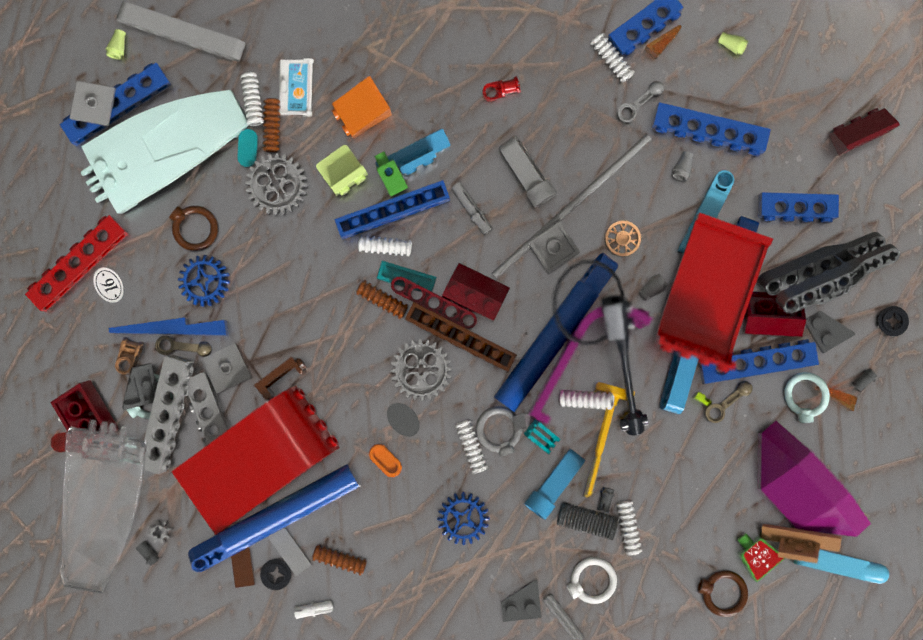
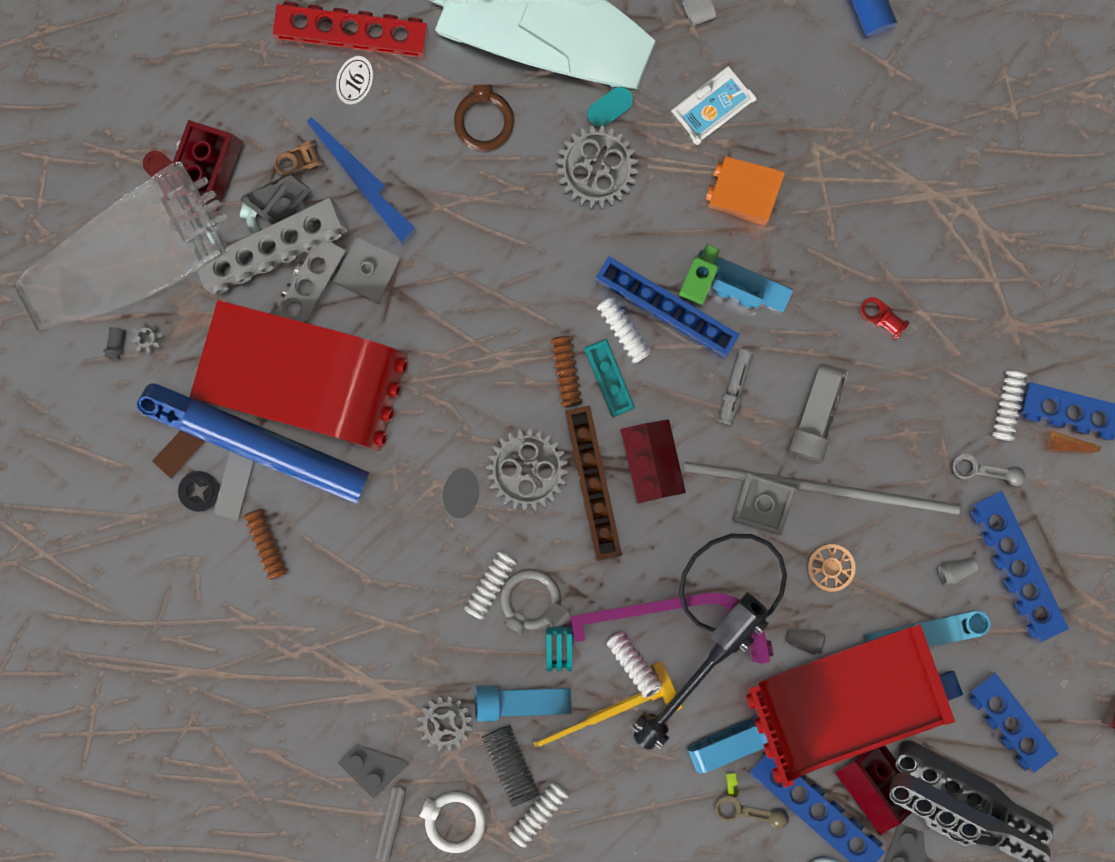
camera: 45 degrees right, 0 degrees up
dark tan piece [155,336,212,357] -> none
blue gear [178,255,230,307] -> none
white piece [240,72,264,126] -> none
reddish brown panel [254,357,307,401] -> none
dark orange piece [262,98,281,152] -> none
white axle [294,601,333,619] -> none
yellowish green bracket [316,145,368,196] -> none
orange tile [369,444,402,477] -> none
dark red beam [391,277,477,329] -> none
blue gear [437,492,490,545] -> none
blue piece [494,253,618,412] -> none
dark grey pin [597,487,615,513] -> none
none -> light grey gear [417,696,472,751]

